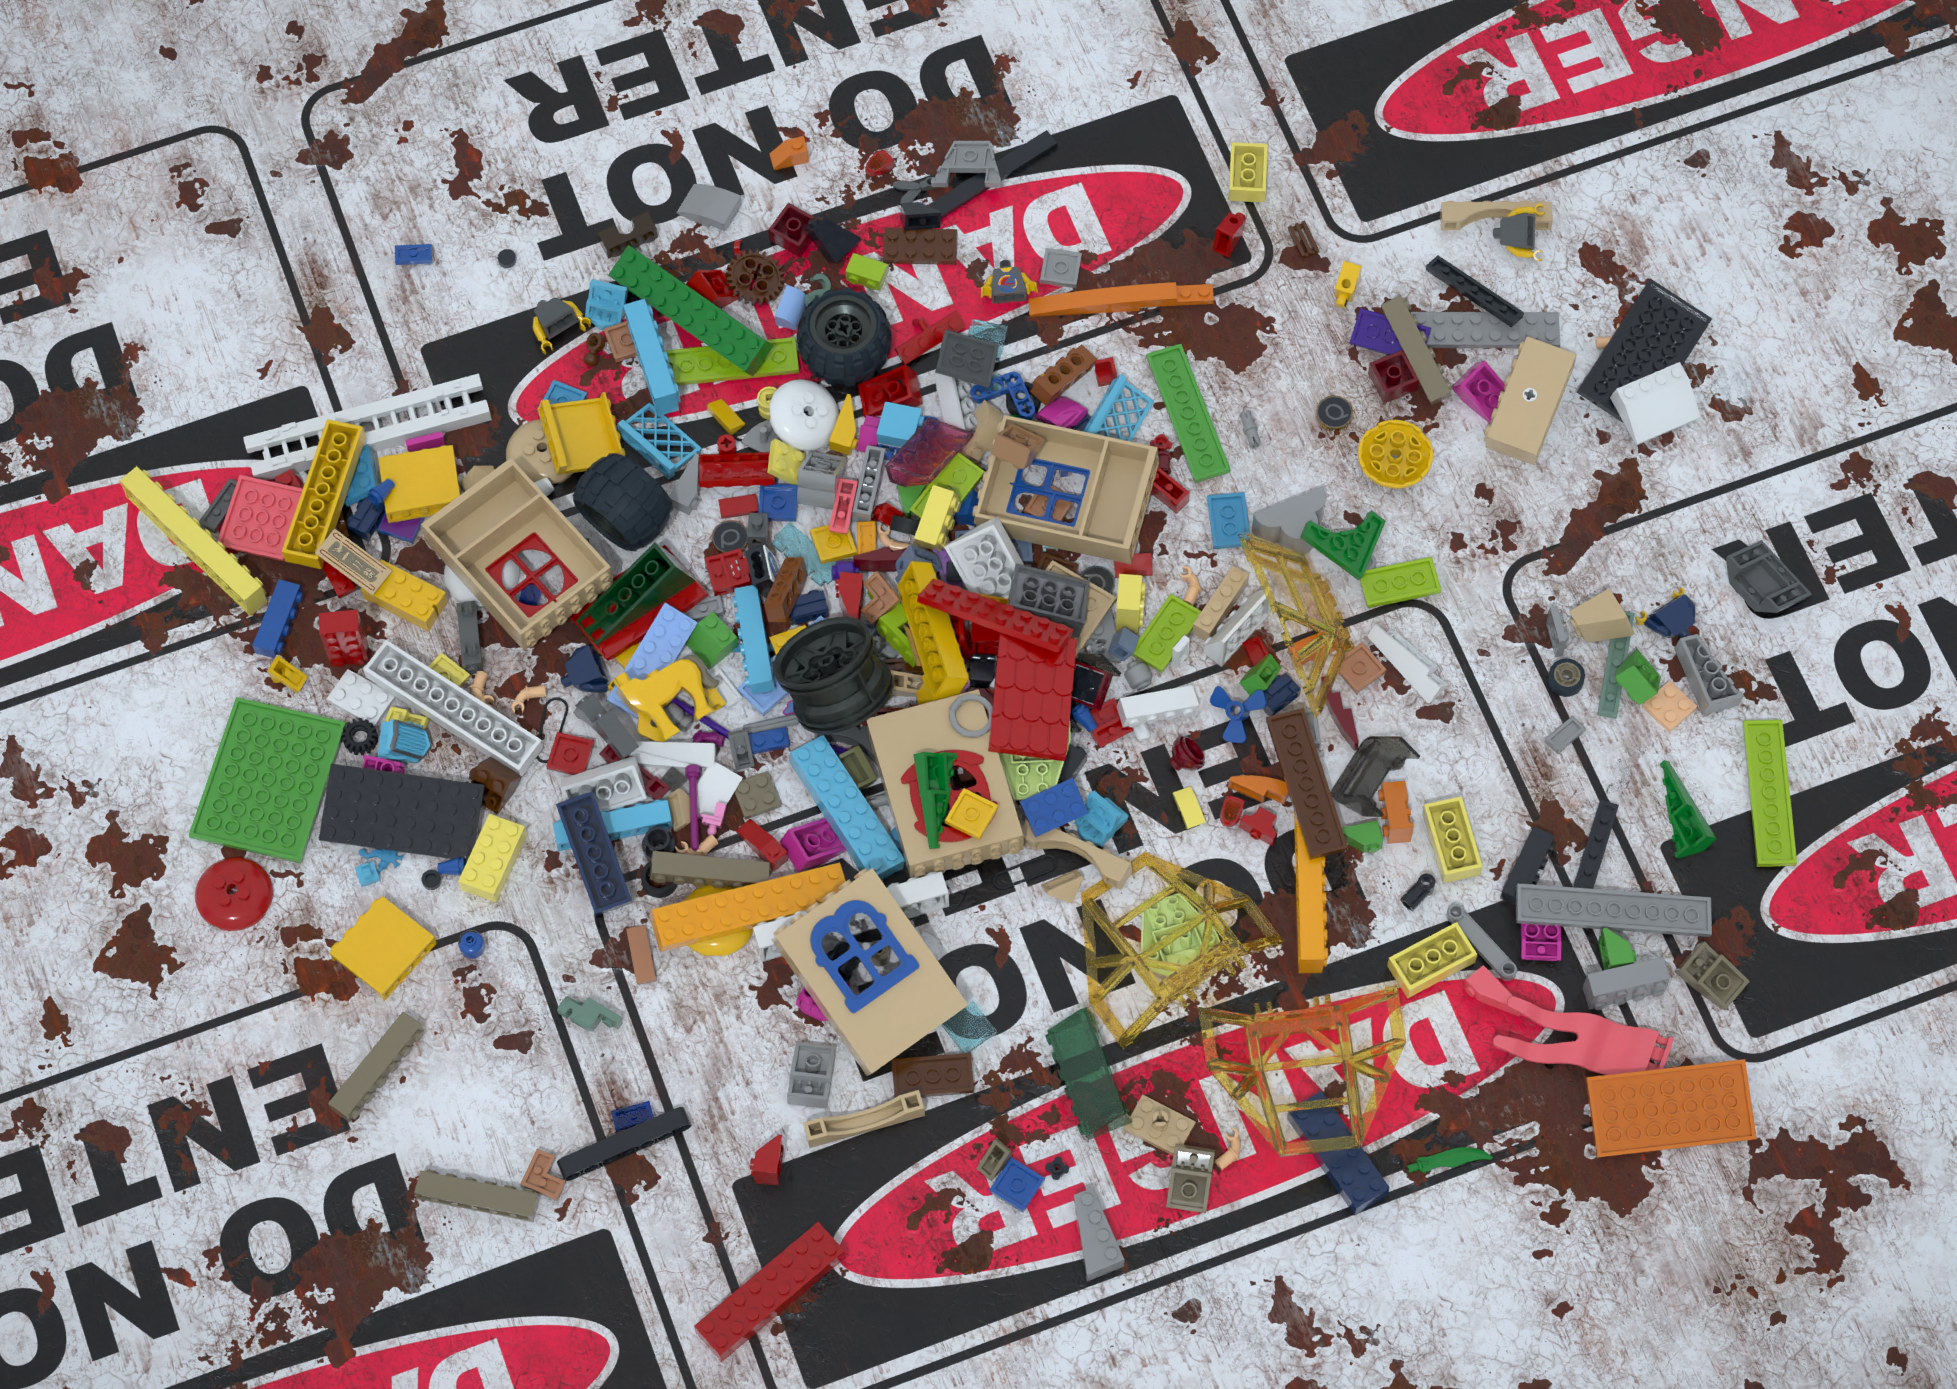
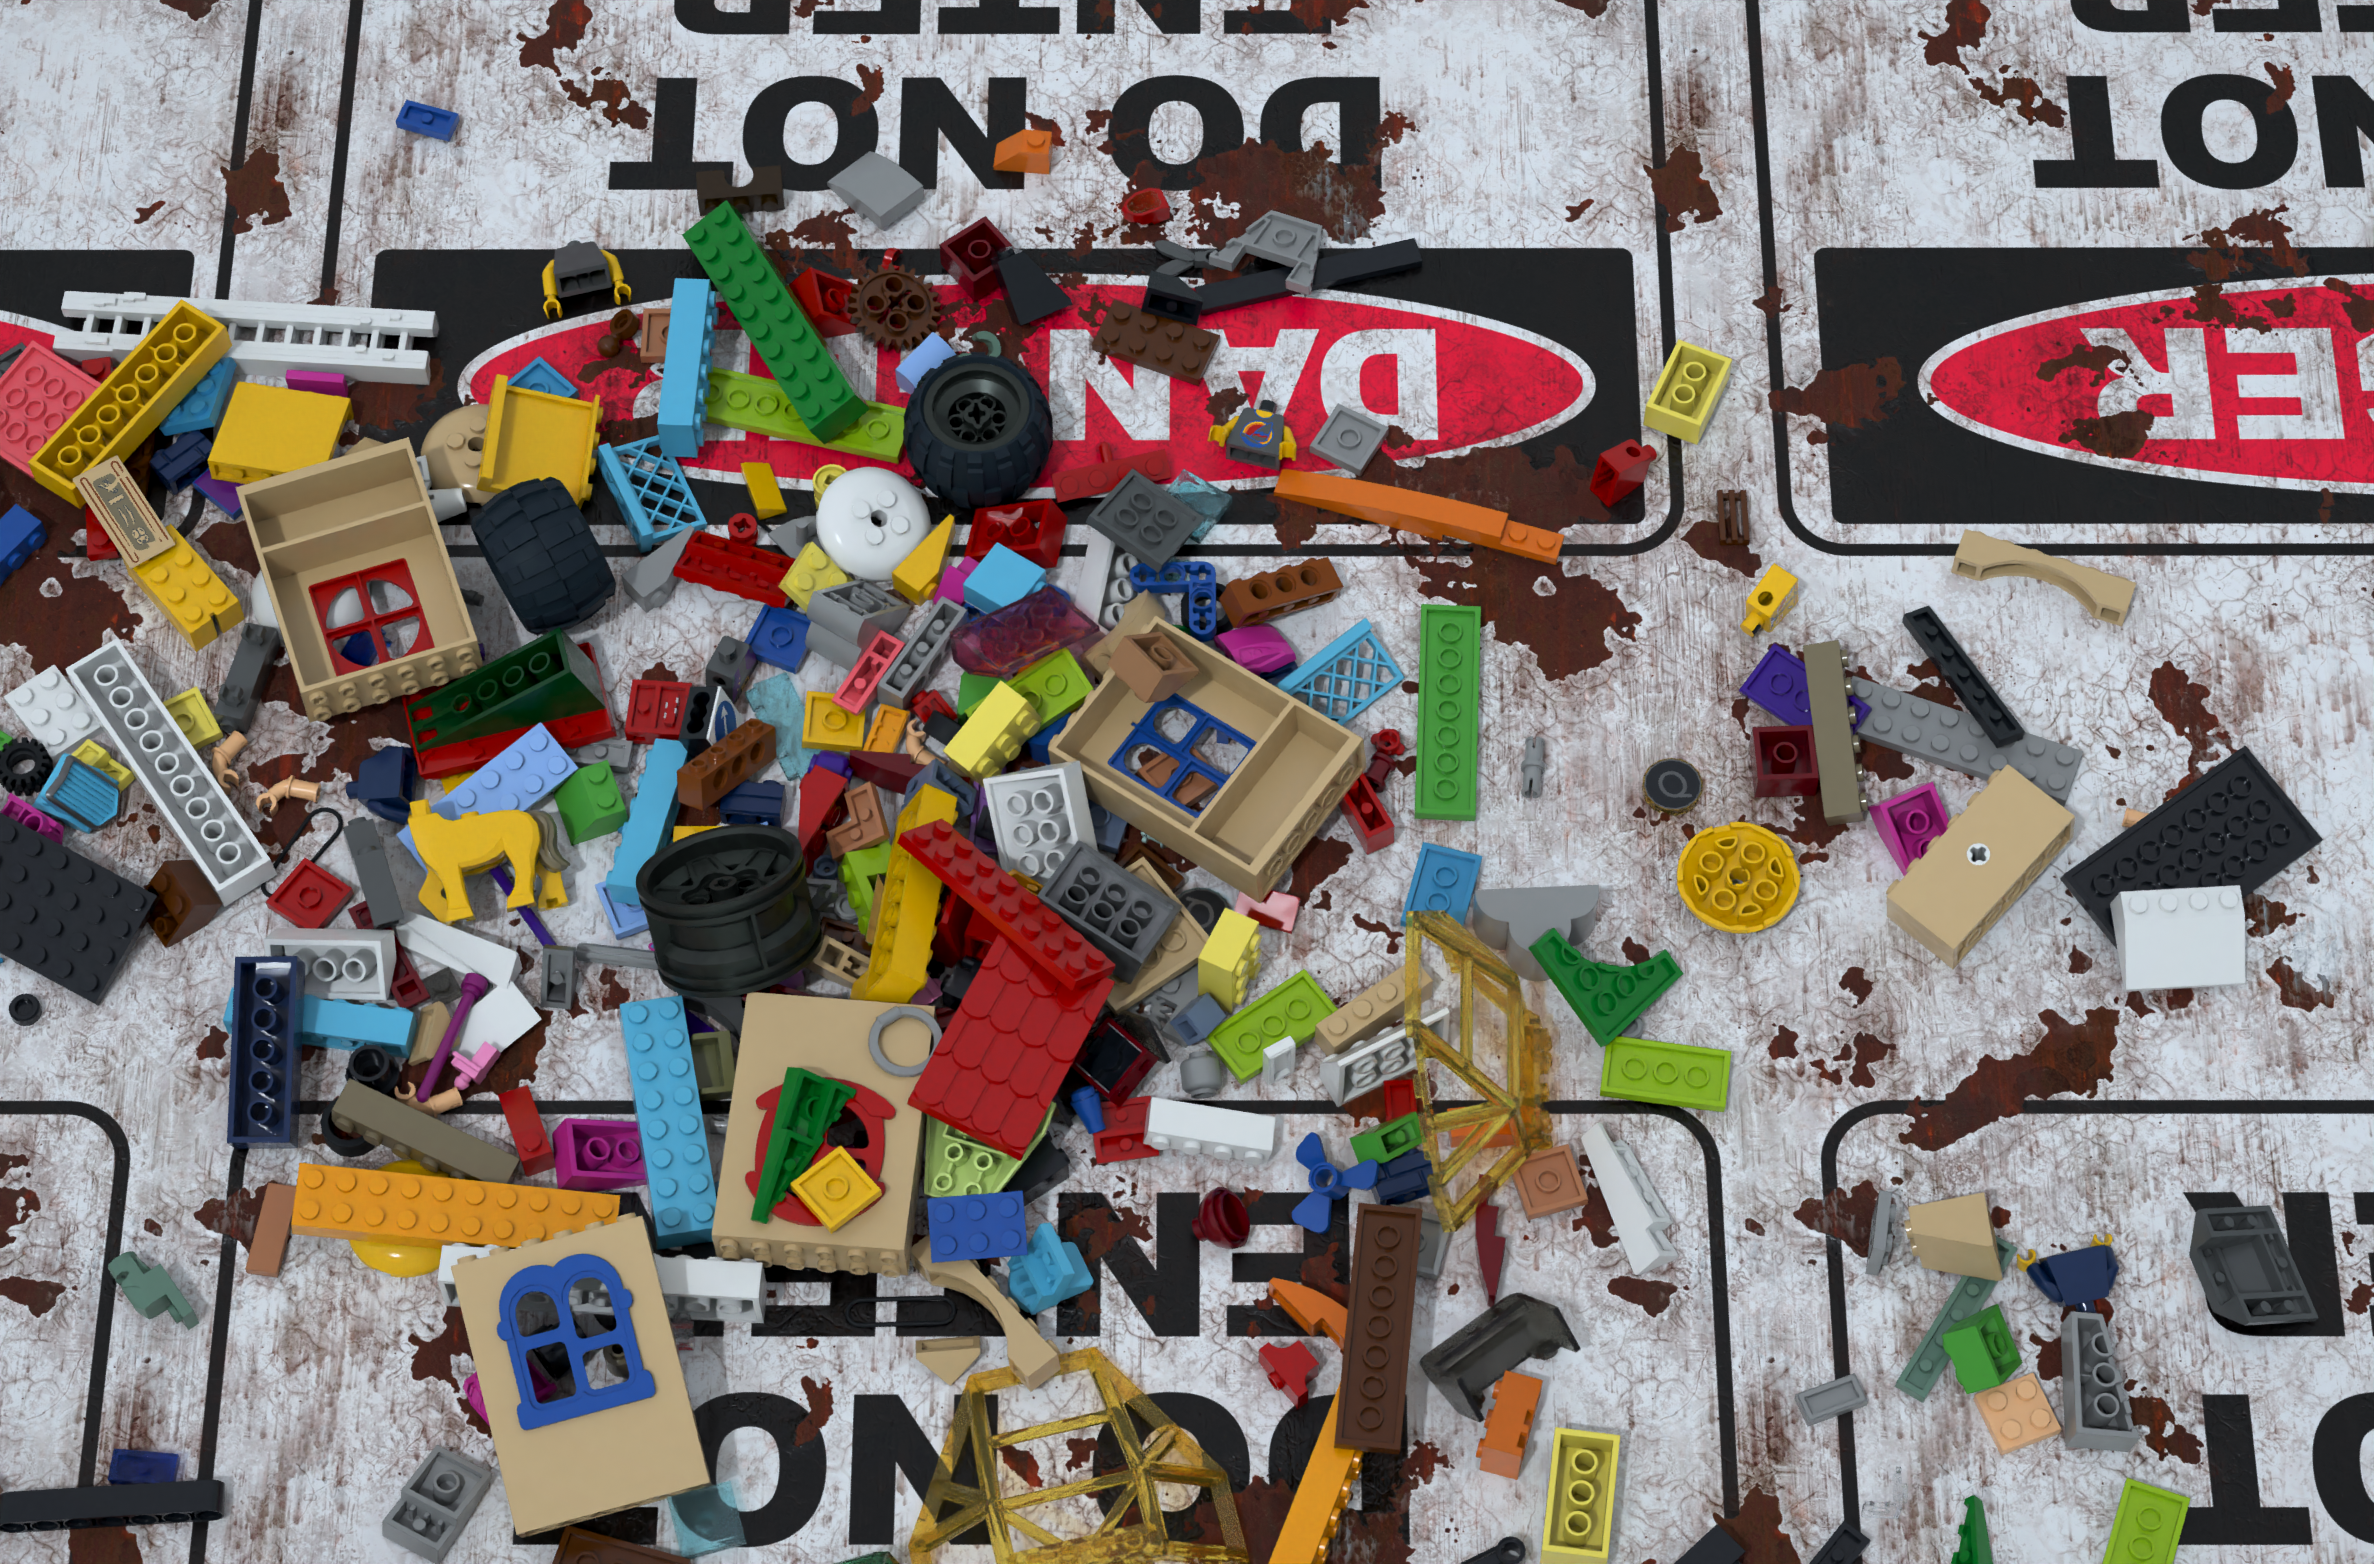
camera: 20 degrees right, 5 degrees down
red brick [319,610,369,667] -> none
blue cone [368,479,395,505] -> none
blue cone [437,857,467,876] -> none
light yellow brick [458,814,527,903] -> none
blue head [458,930,485,959] -> none
black tile [497,249,516,268] -> none
medium azure piece [585,279,628,330] -> none
light grey piece [665,703,694,732] -> none
magenta arm [692,730,725,747] -> none
white tile [710,669,743,710] -> none
black tile [712,520,748,554] -> none
red tile [718,494,758,519] -> none
dark tan plate [734,771,781,820] -> none
blue plate [748,727,790,755] -> none
lime brick [845,253,888,291] -> none
red panel [1094,357,1117,387] -> none
white piece [1132,723,1151,742] -> none
yellowish green wedge [1141,893,1222,976] -> none
light yellow slope [1172,786,1206,829] -> none
light nougat piece [1179,566,1202,606] -> none
rock [1220,796,1245,827] -> none
bright green slope [1342,820,1383,853] -> none
dark grey torso [1493,204,1545,261] -> none
wheel [1547,658,1585,697] -> none

